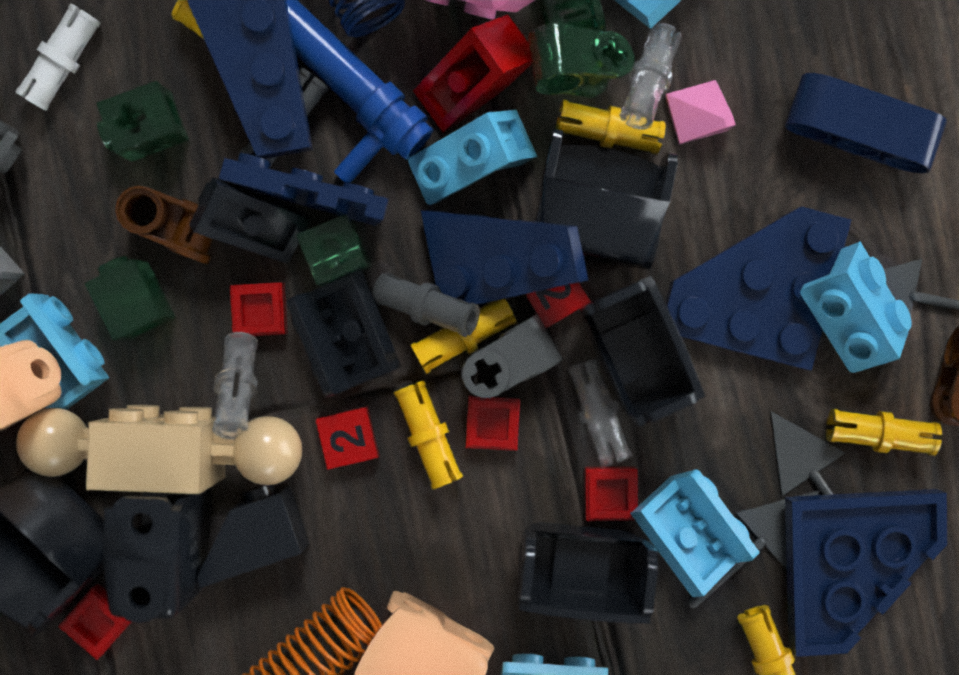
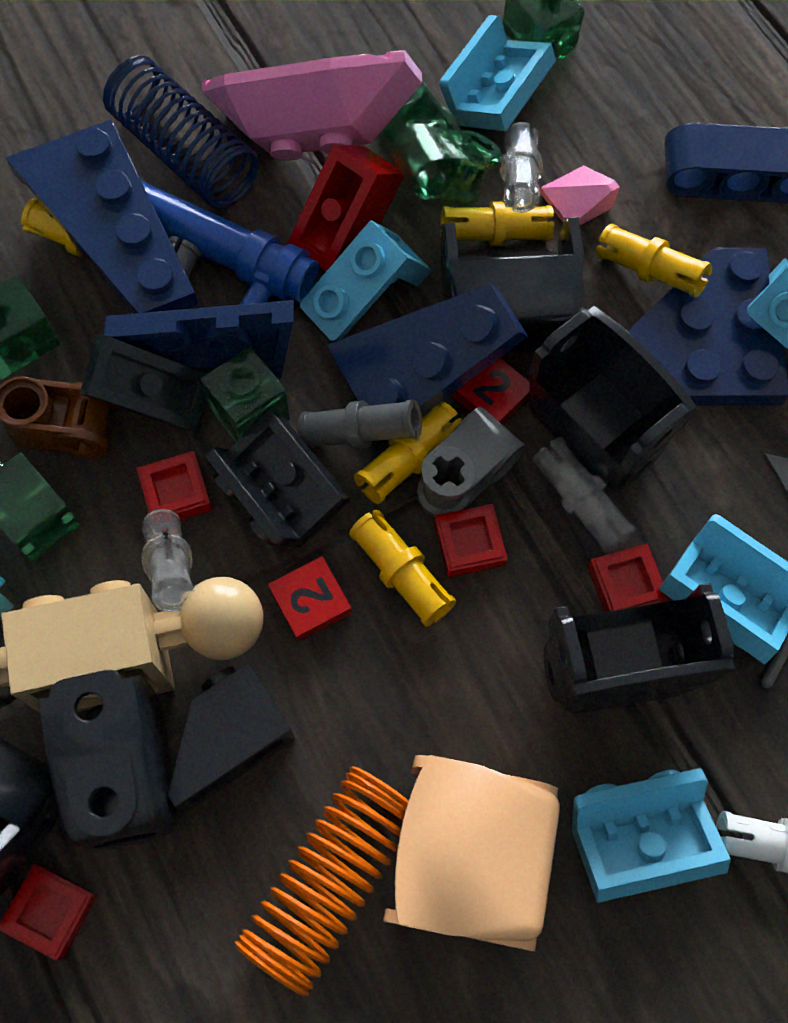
camera: 25 degrees left, 20 degrees down
none -> yellow pin [596,224,713,298]

